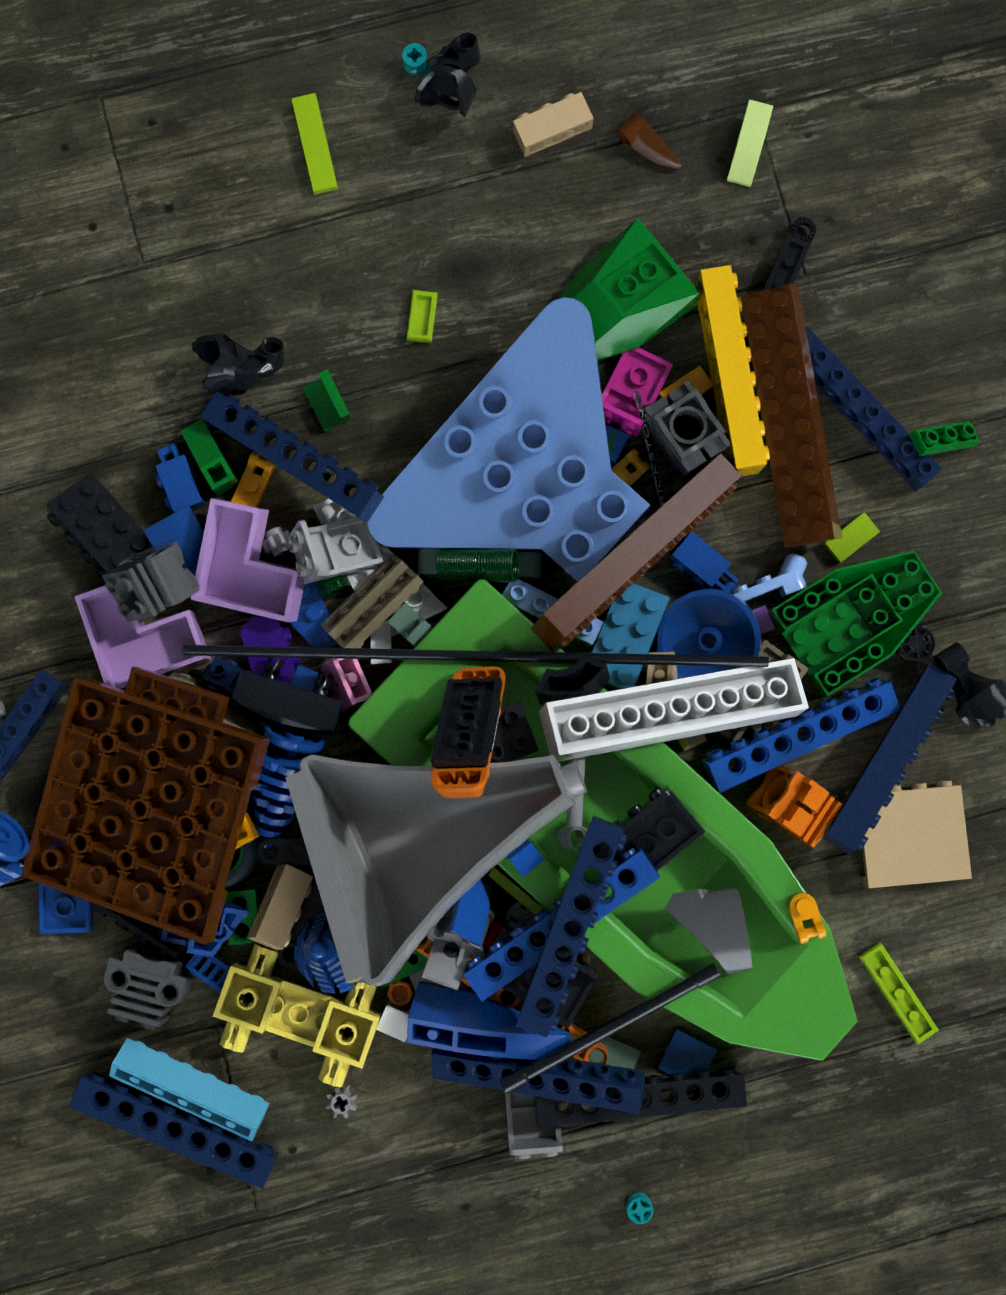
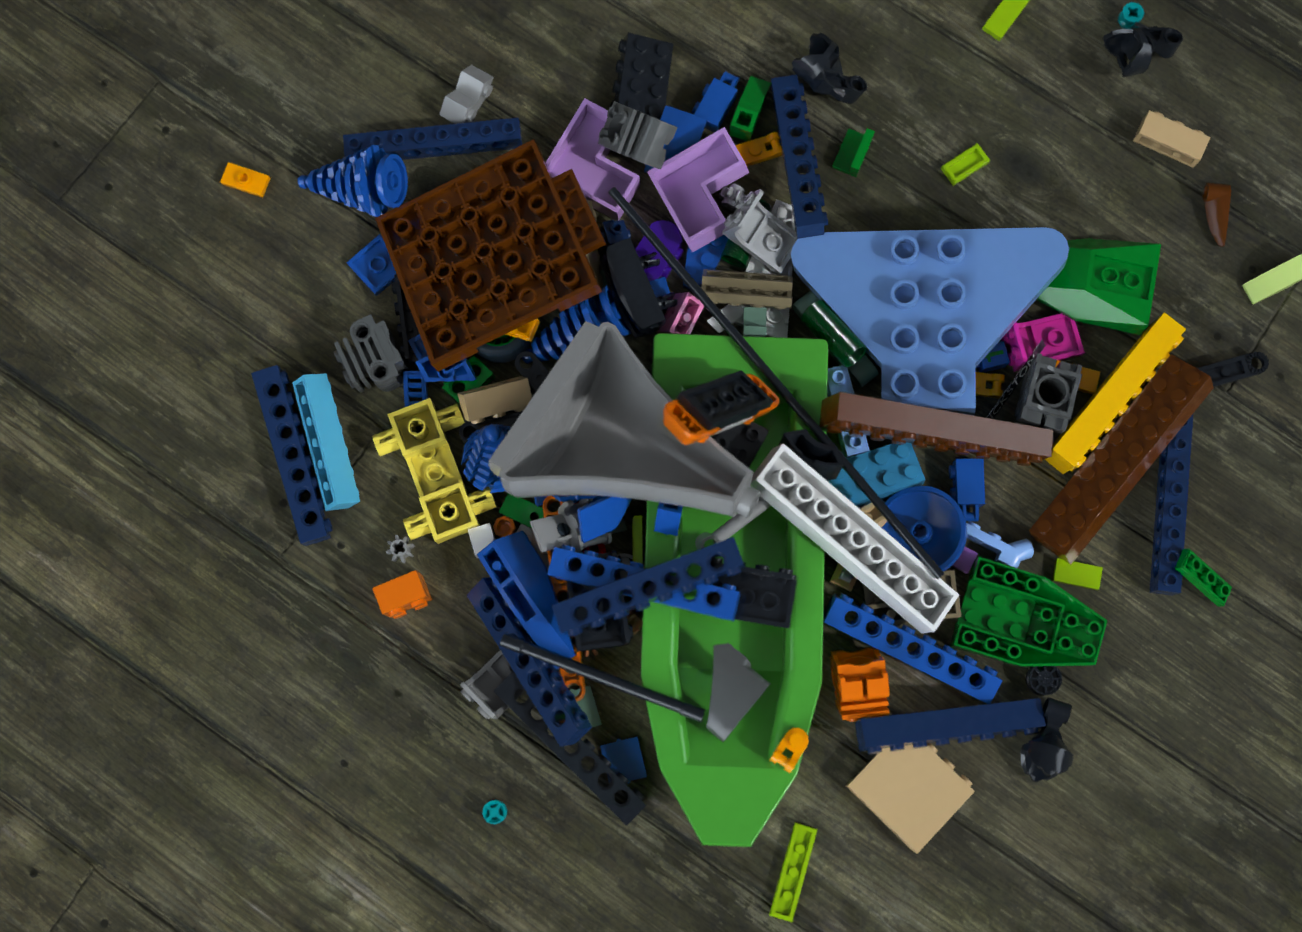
camera: 55 degrees right, 5 degrees down
none -> orange brick [372,570,432,619]

